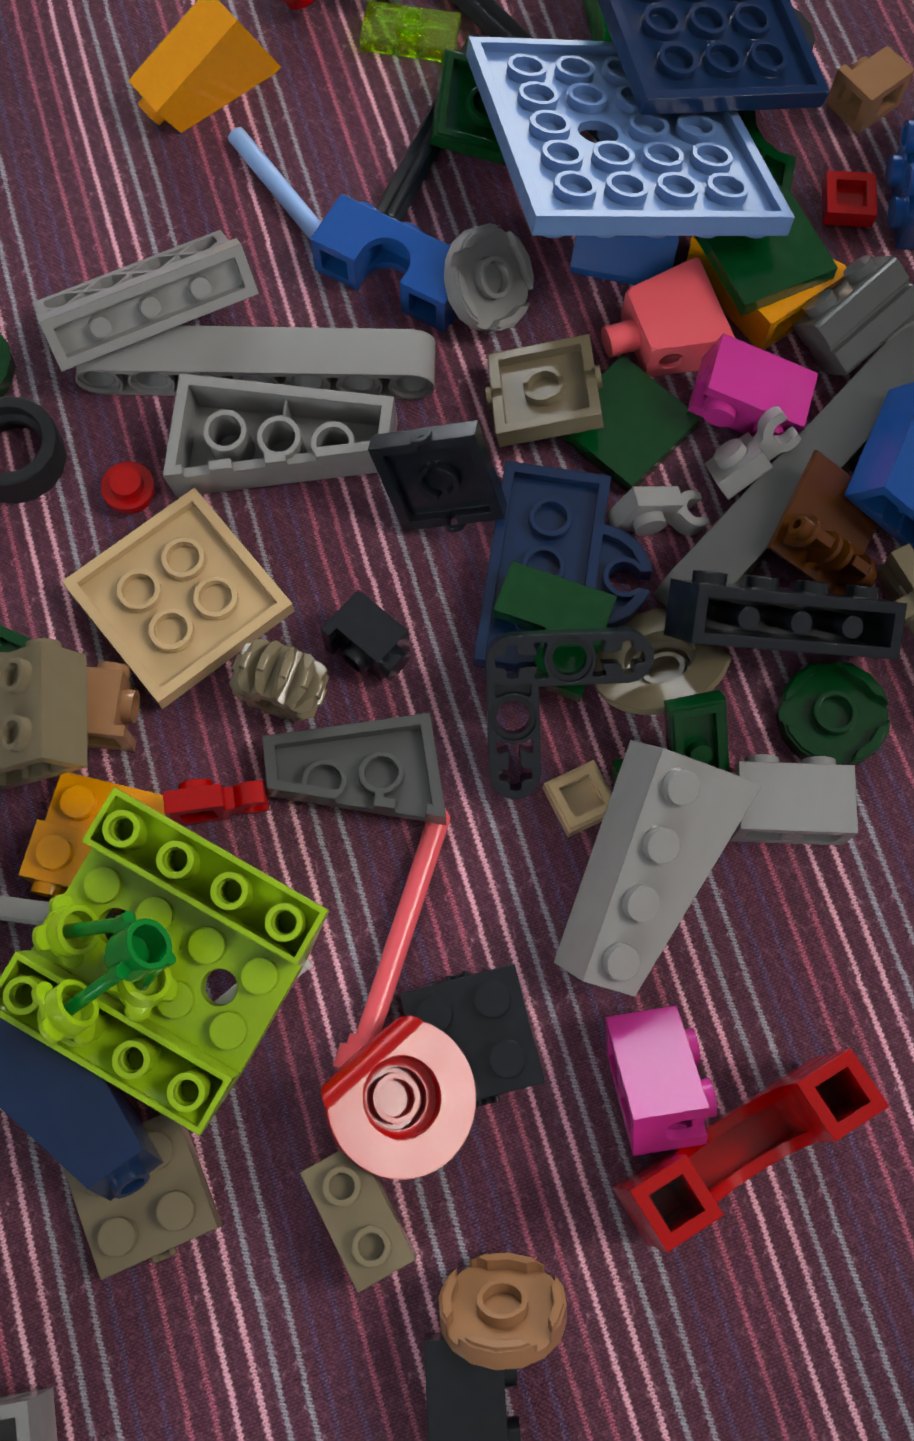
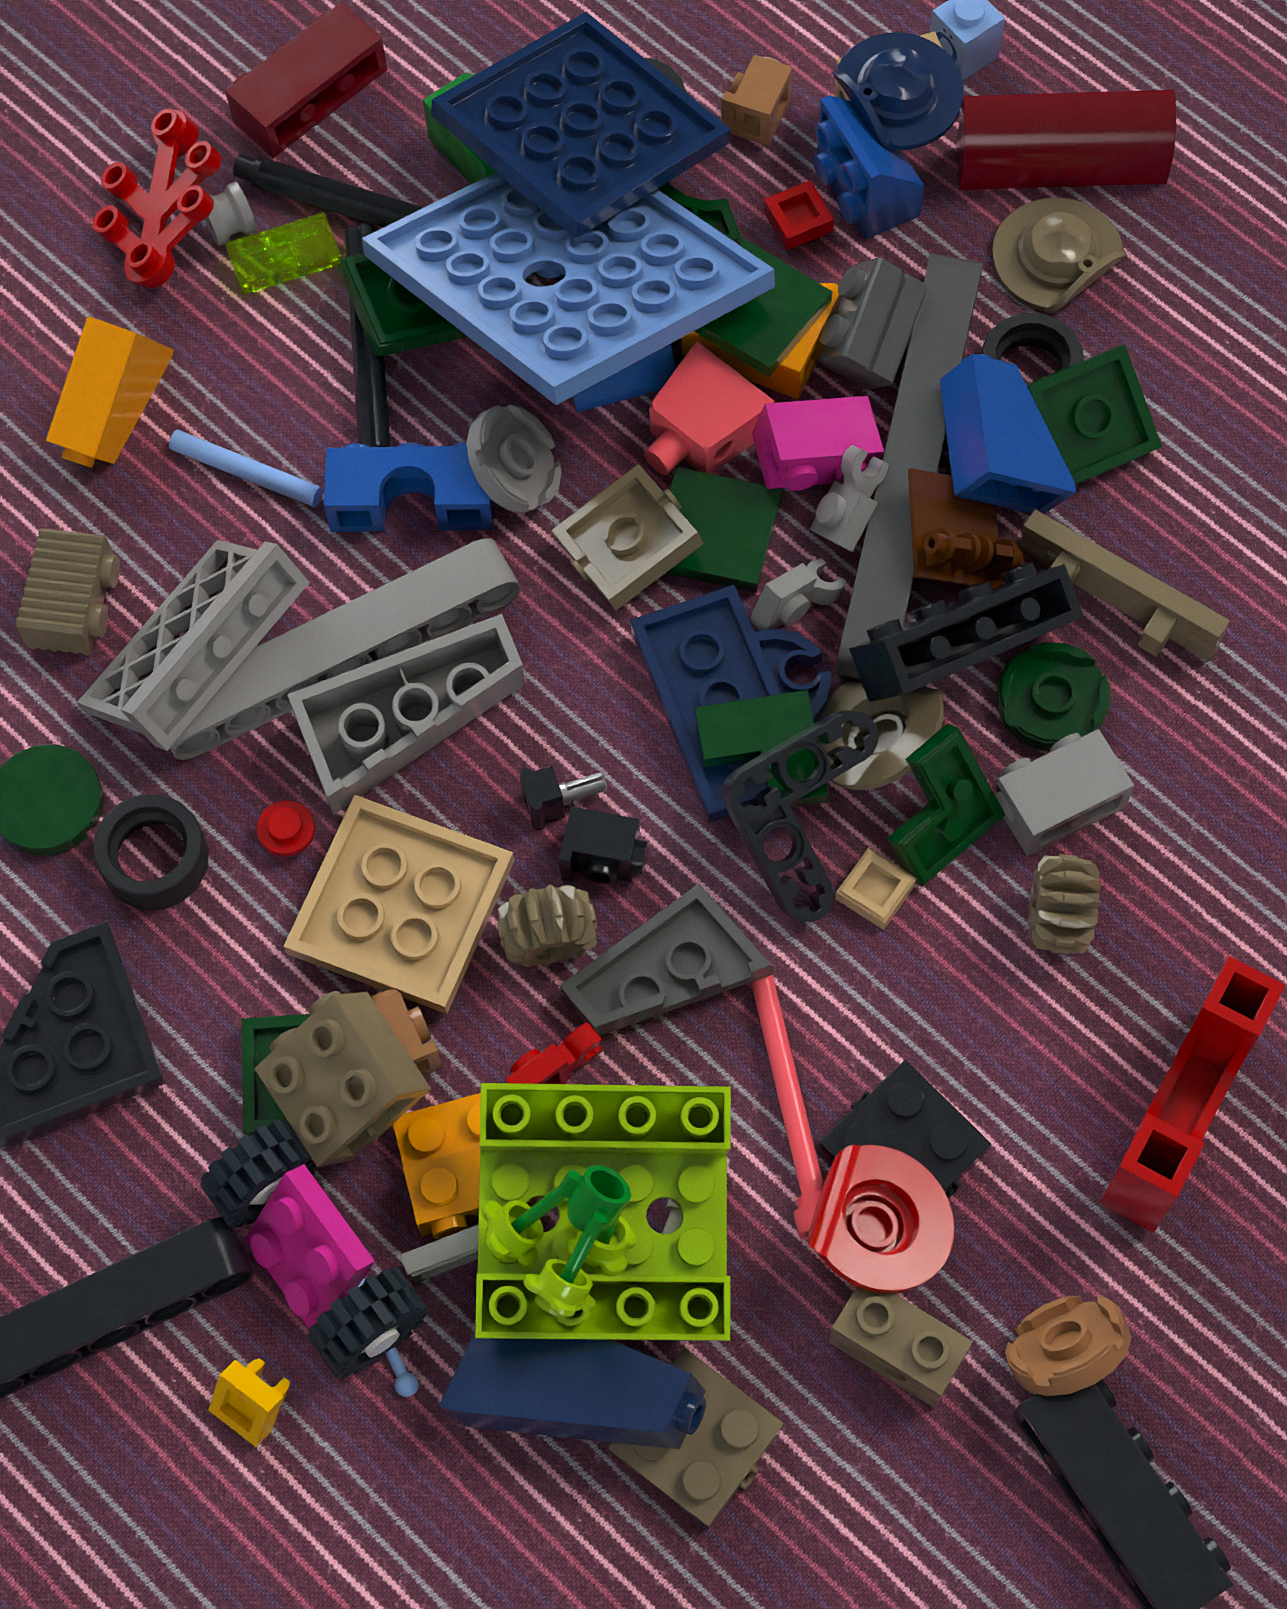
camera: 25 degrees left, 5 degrees down
black plate [368,420,508,533] -> none
light grey wedge [554,740,762,997] -> none
brick [605,1005,717,1156] -> none
none -> dark tan brick [16,528,120,656]
none -> black piece [519,766,607,831]
none -> dark tan gear [1027,854,1101,955]

